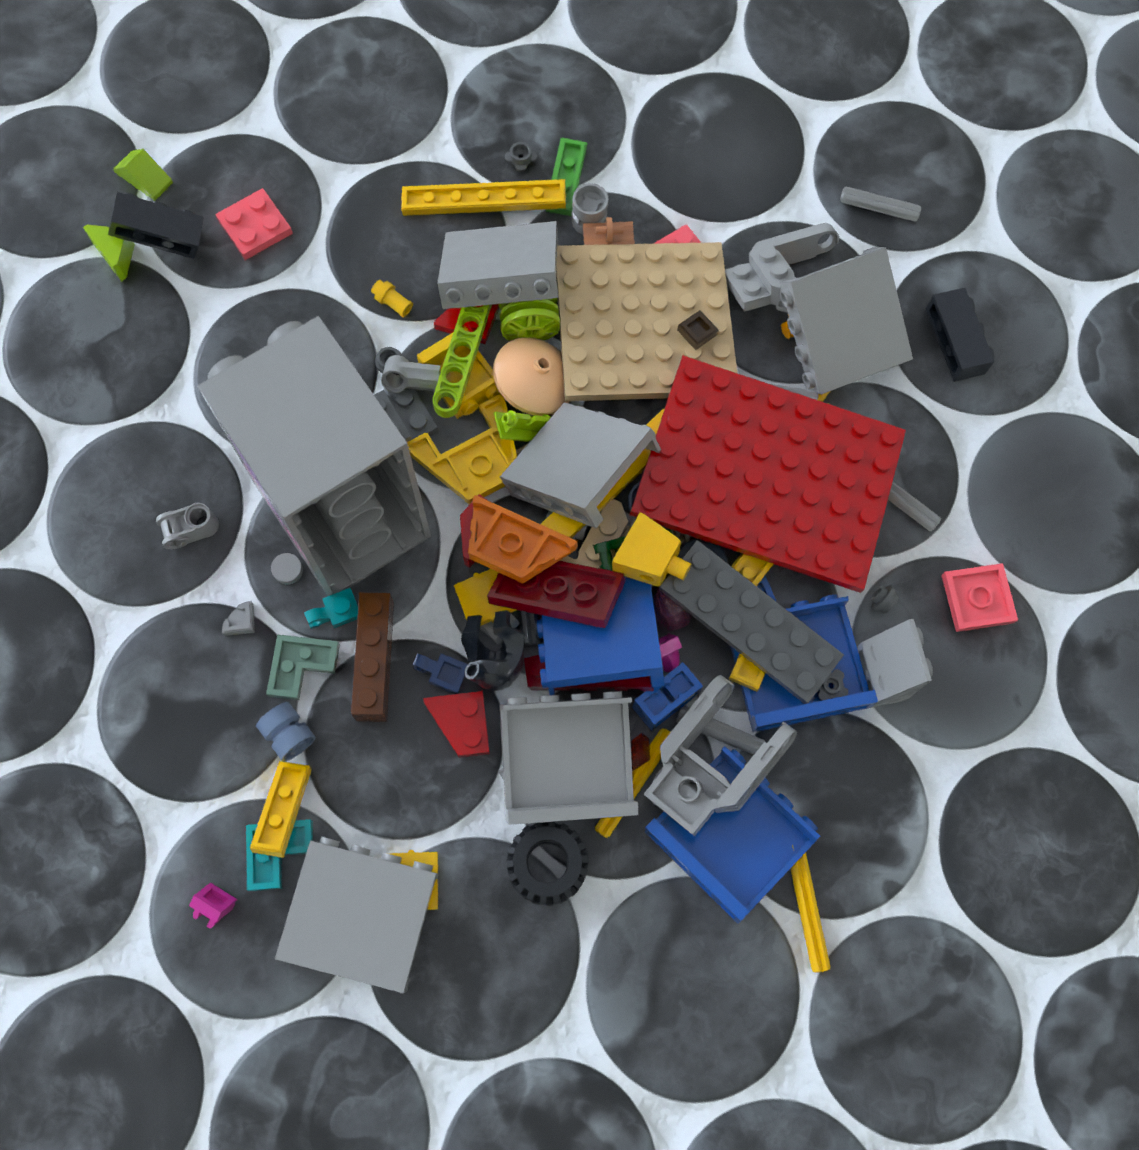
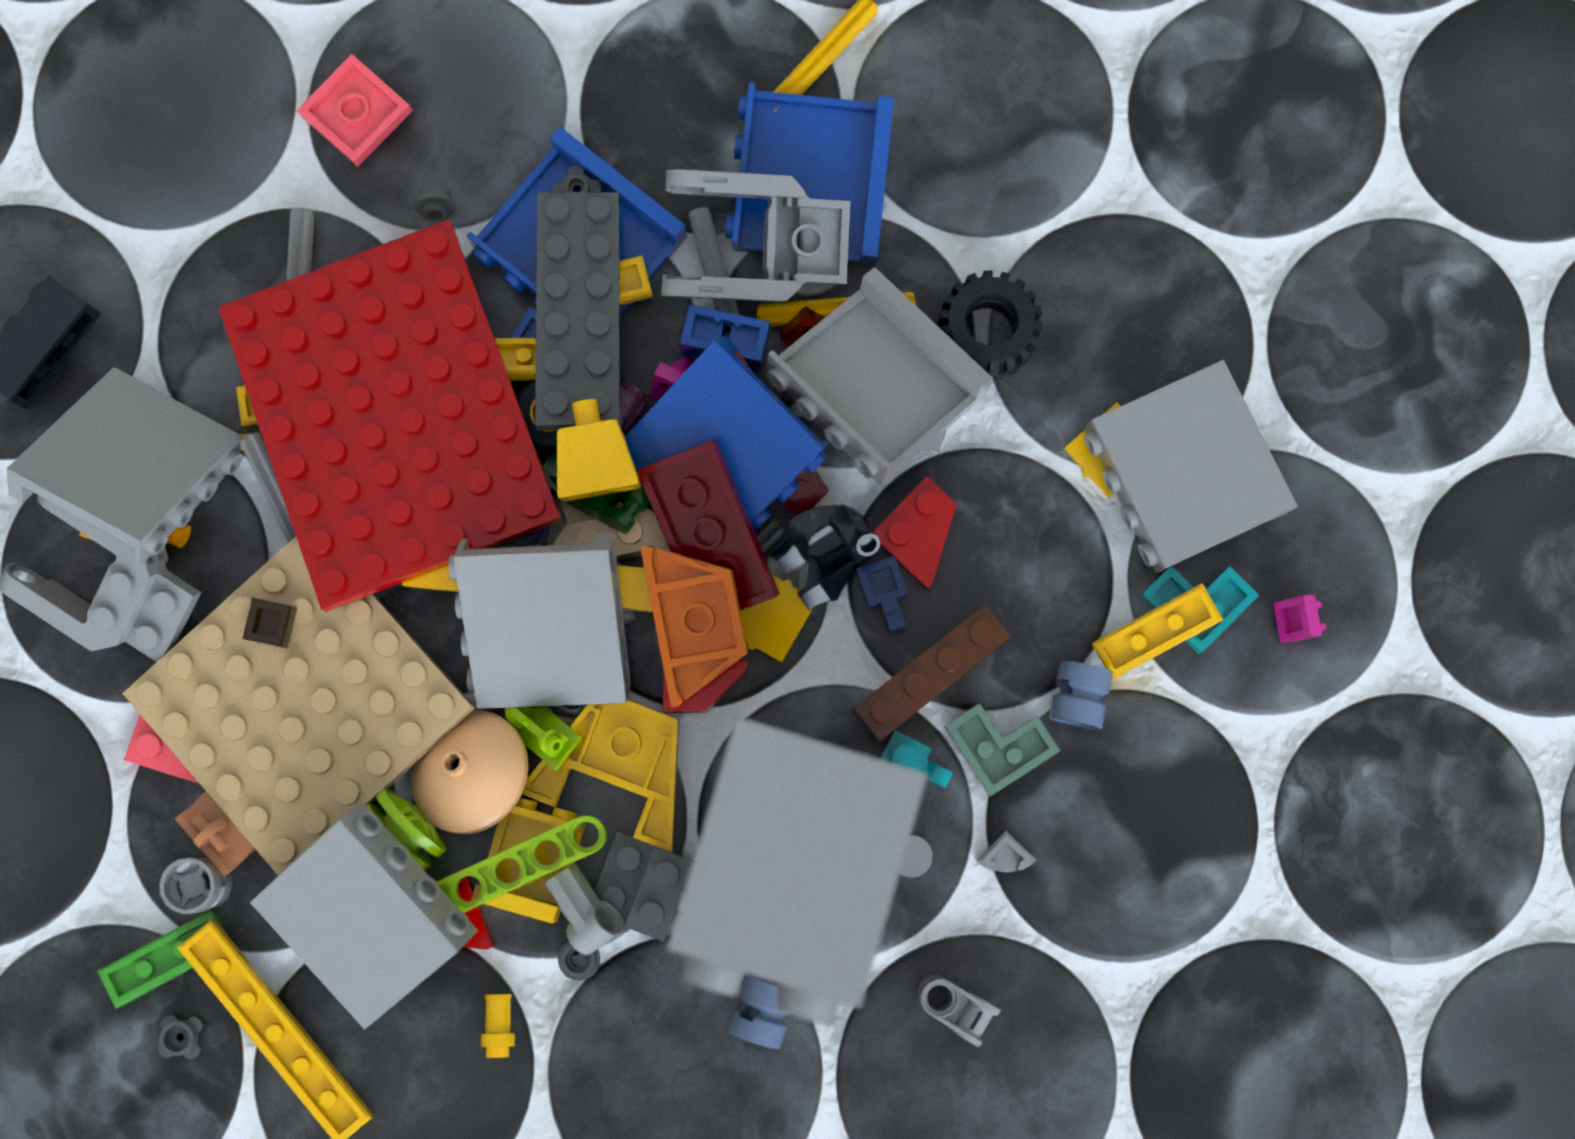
camera: 125 degrees left, 10 degrees up
light grey slope [857,619,933,708] -> none

